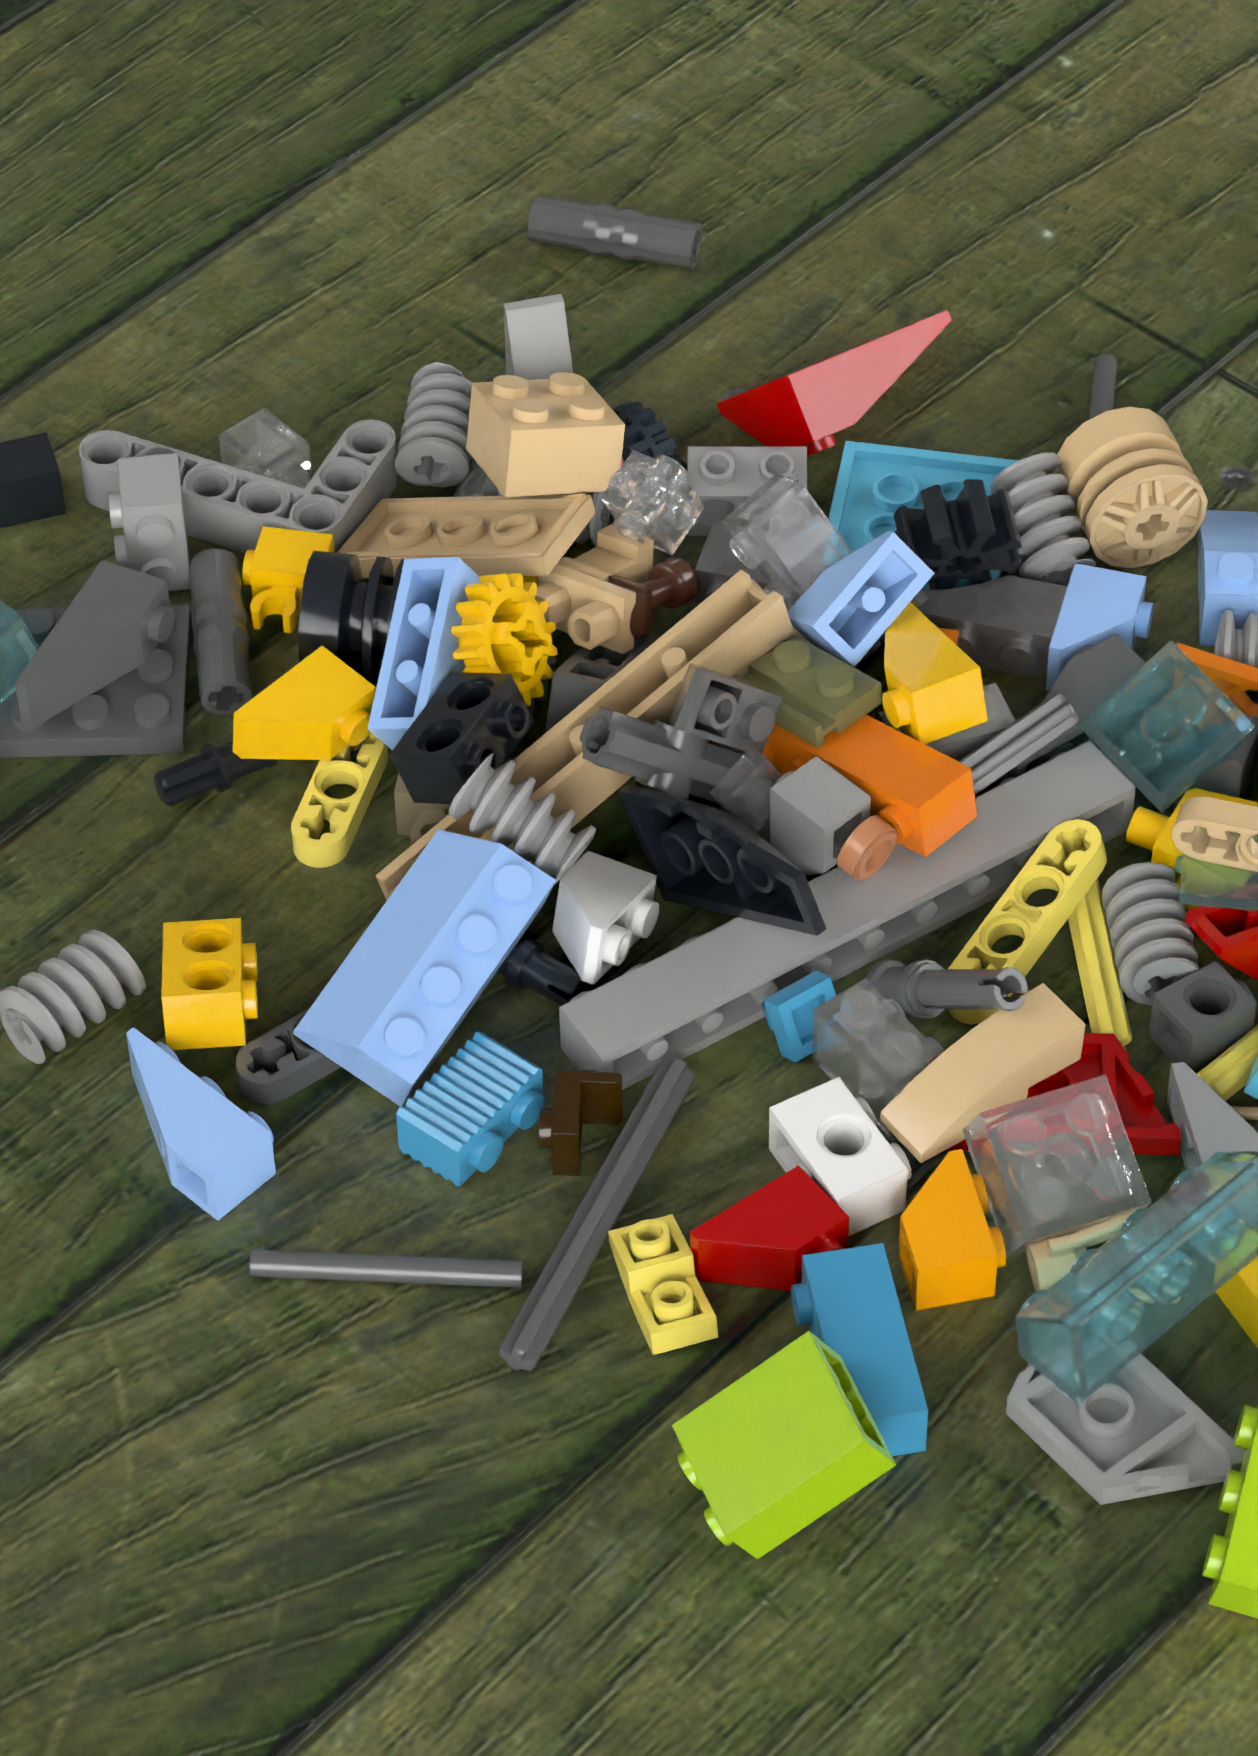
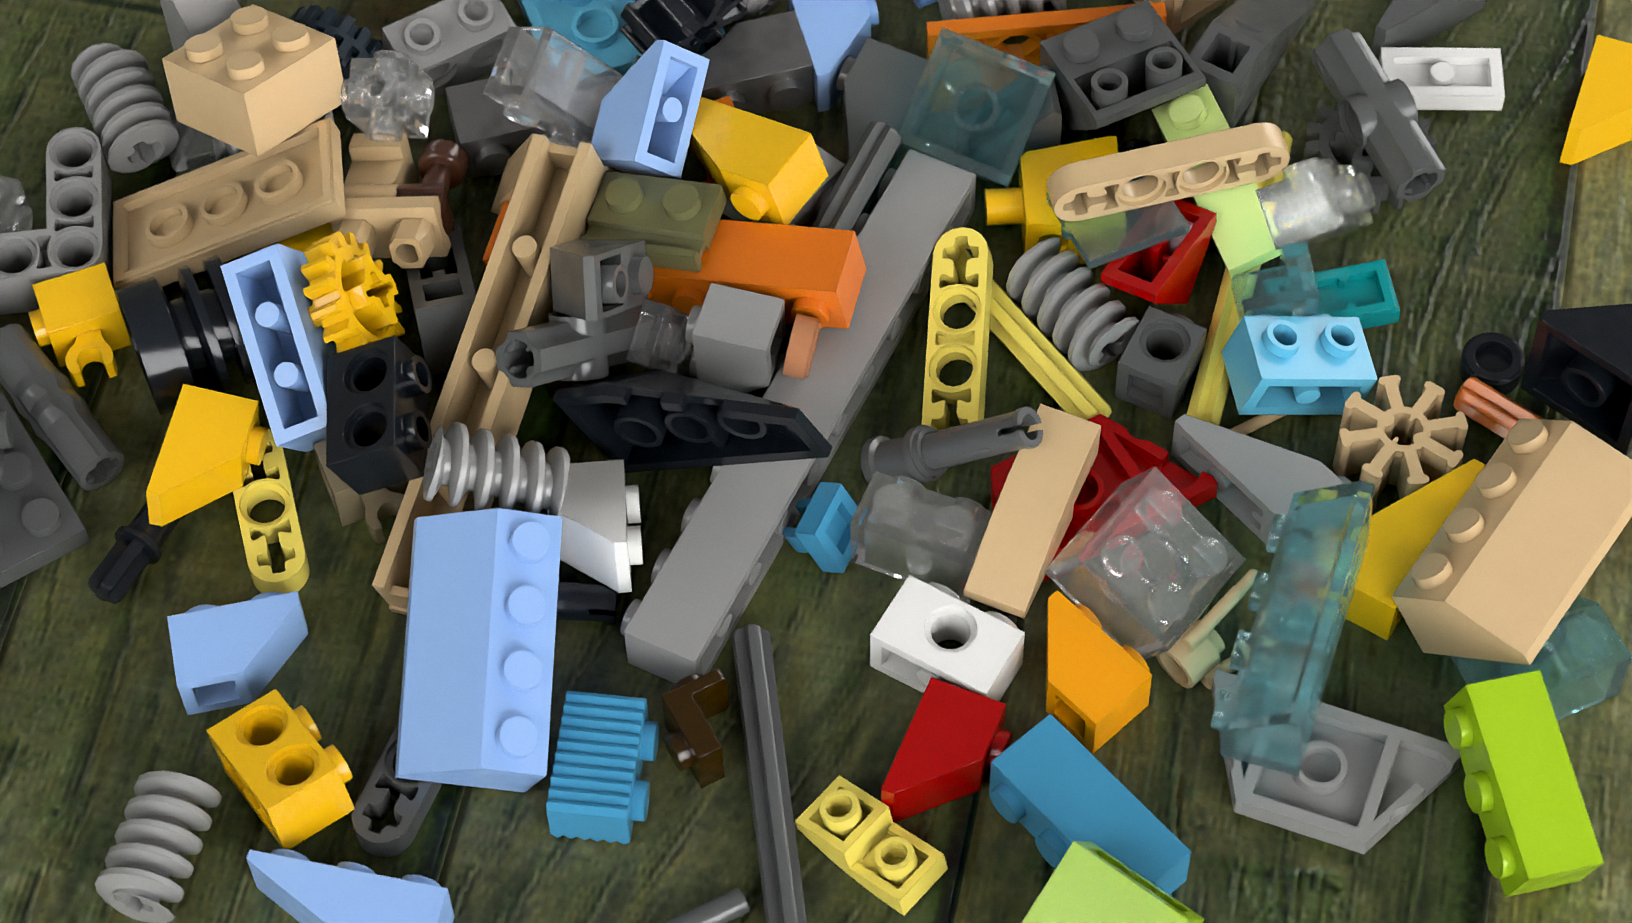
camera: 30 degrees left, 10 degrees up
none -> light blue slope [167,591,309,715]

